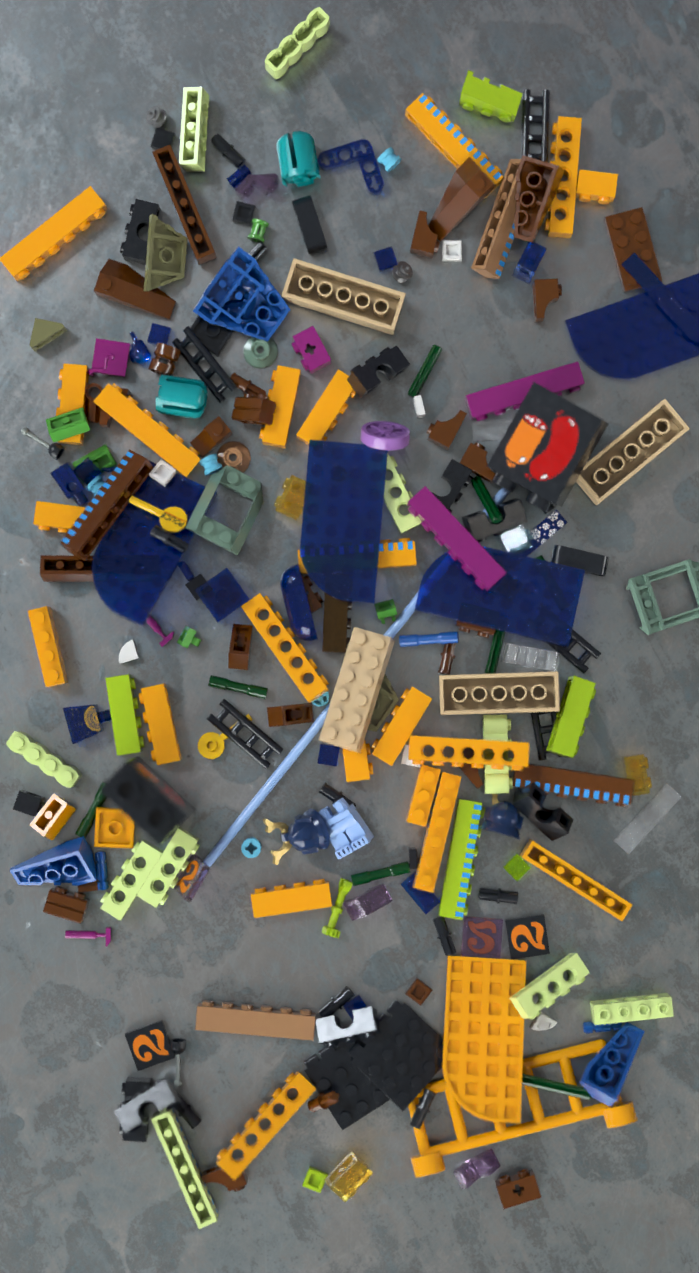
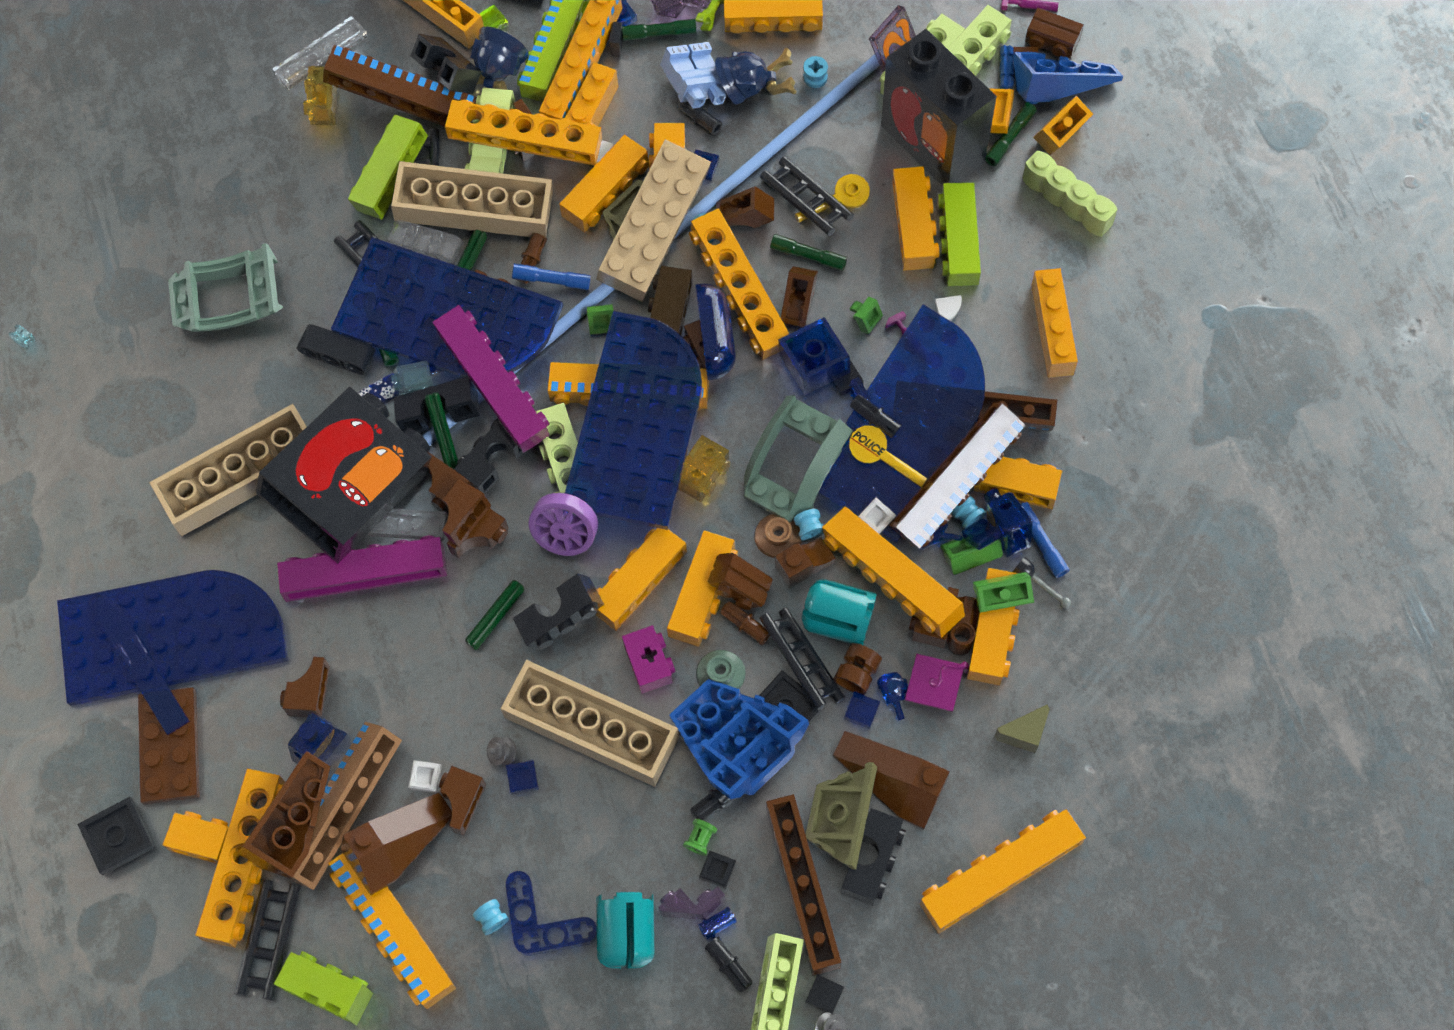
camera: 165 degrees left, 20 degrees down
black brick [13,790,46,817] -> none
clear blue torso [63,704,112,744] -> none
black beam [292,195,327,254] -> none
white tile [413,395,425,418] -> none
none -> black plate [77,796,155,875]
none -> reddish brown arch [442,479,491,548]
none -> blue piece [1019,502,1070,578]

